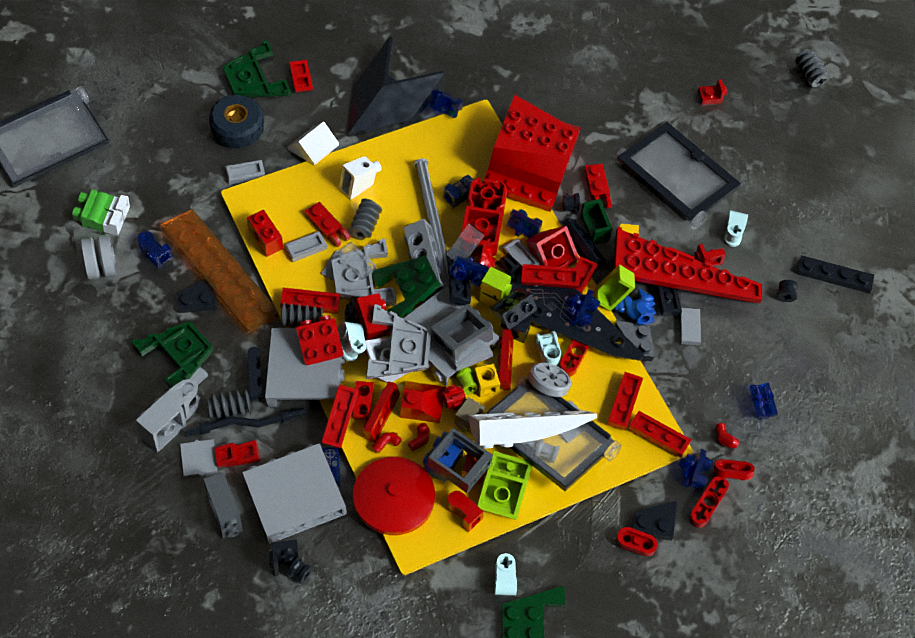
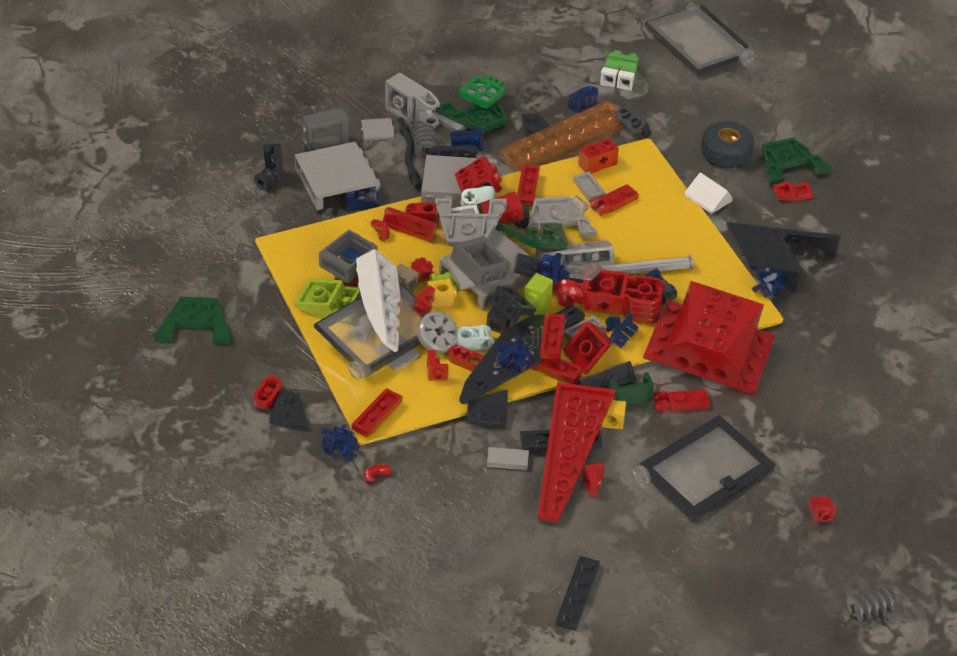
camera: 95 degrees right, 15 degrees down
light grey wheel [81,234,116,280] -> none
red slope [214,440,261,467] -> none
light grey tile [225,160,265,185] -> none
dark grey piece [281,303,323,328] -> none
red plate [321,384,359,449] -> none
white torso [339,157,381,200] -> none
dark grey piece [348,198,382,240] -> none
red dish [353,457,435,535] -> none
red slope [400,381,446,423] -> none
red arm [408,423,430,452] -> none
red leg [447,491,484,532] -> none
light aqua piece [494,553,517,596] -> none
red plate [497,329,514,390] -> none
black wheel [563,193,580,212] -> none
lime panel [595,264,635,311] -> none
red plate [607,372,643,431] -> none
blue animal [614,288,656,325] -> none
red beam [689,476,729,528] -> none
red plate [714,459,755,481] -> none
light aqua piece [724,210,748,247] -> none
clear blue hips [749,383,778,420] -> none
black wheel [778,280,798,302] -> none
none -> red bracket [412,285,436,317]
none -> red bracket [427,350,449,380]
none -> clear blue leg [450,128,483,151]
none -> green piece [458,75,506,109]
none -> black bracket [614,104,652,138]

